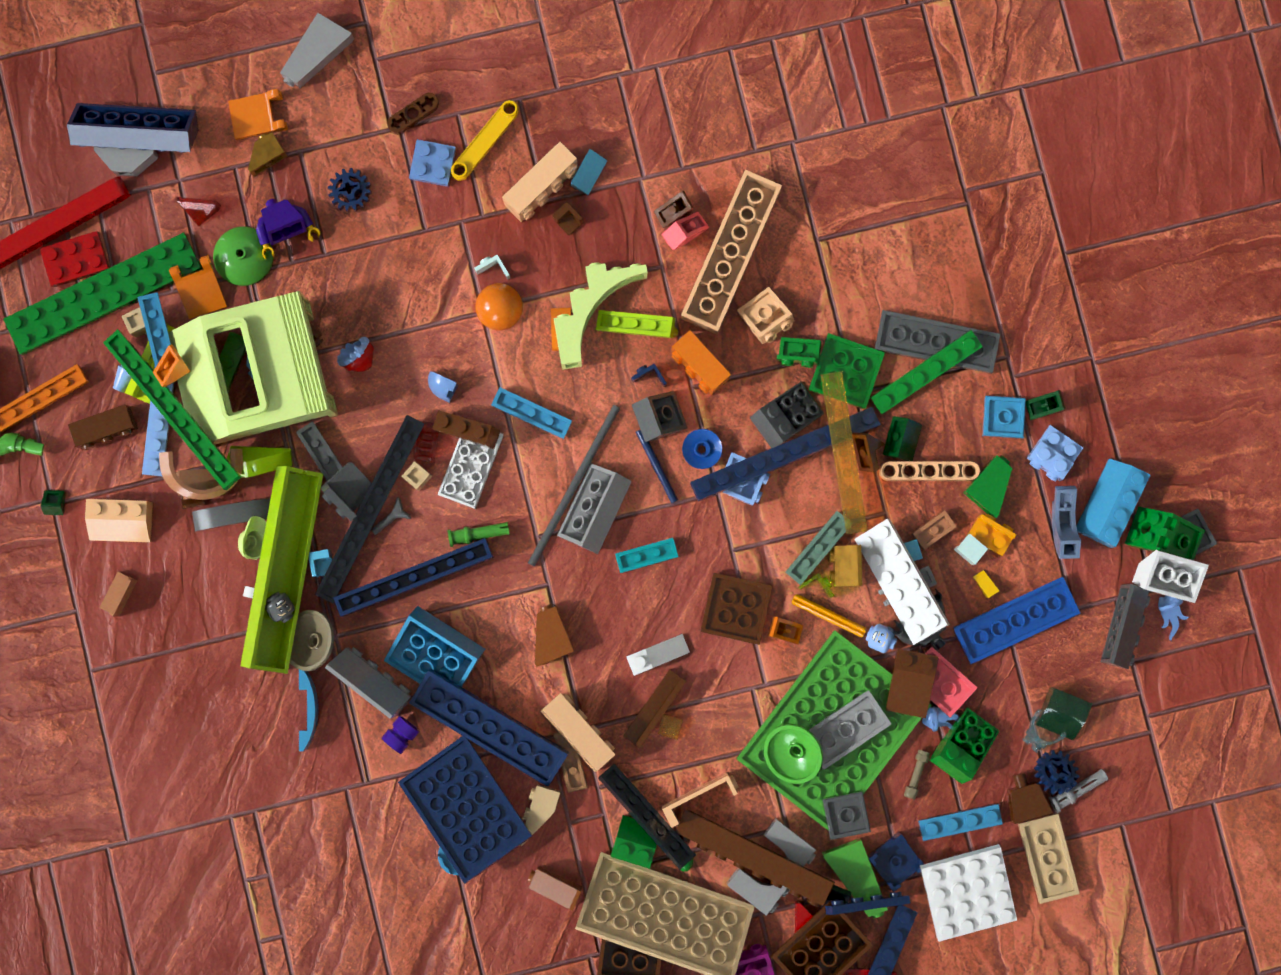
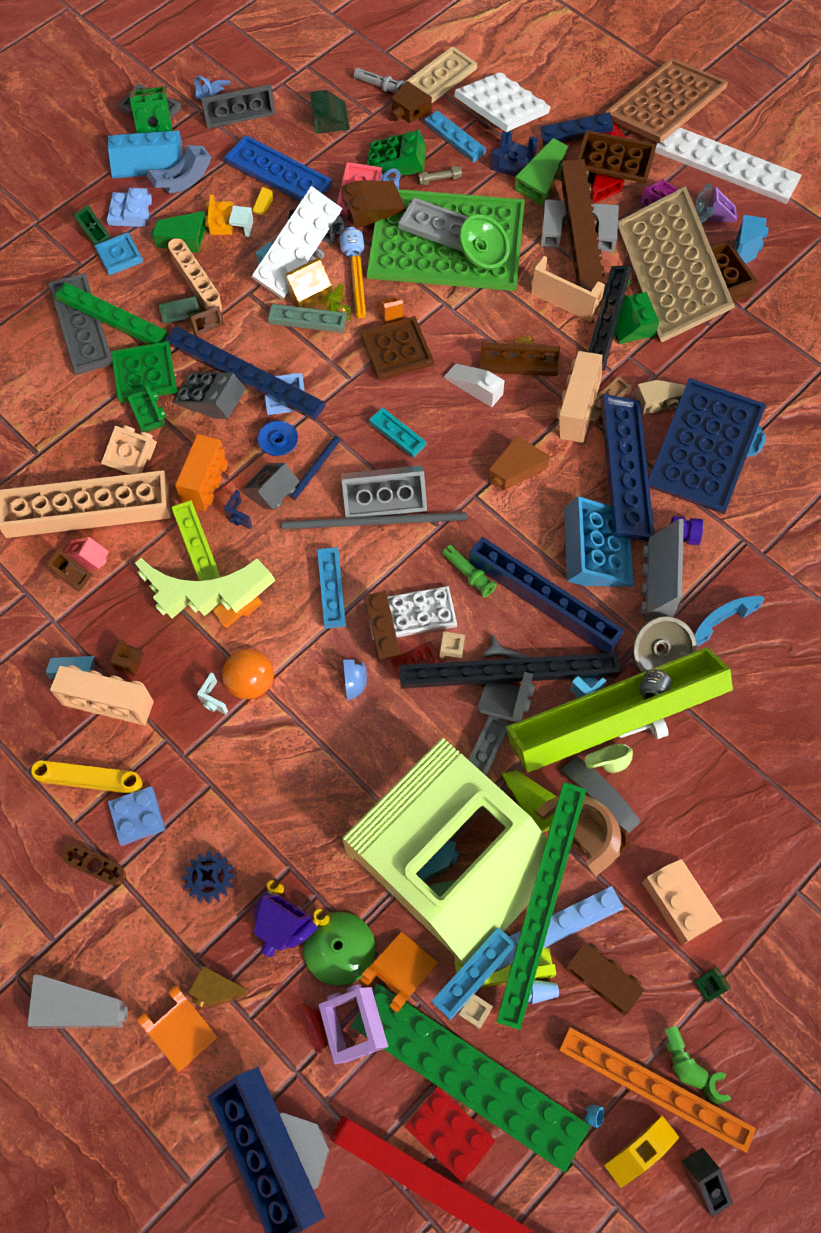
camera: 120 degrees left, 20 degrees down
nougat panel [99,572,137,617] -> none
orange slope [153,344,190,387] -> none
hair [337,337,374,372] -> none
slope [527,867,582,911] -> none
clear yellow tile [821,371,868,534] -> none
dark grey tile [822,791,871,840] -> none
dark blue plate [825,891,910,915] -> none
nougat plate [912,510,957,550] -> none
clear light blue helmet [1022,709,1067,753] -> none
dark blue gear [1034,750,1079,795] -> none
white slope [1132,550,1209,603] -> none
none -> lavender window [318,984,388,1065]
none -> dark azure hinge [583,1104,604,1128]

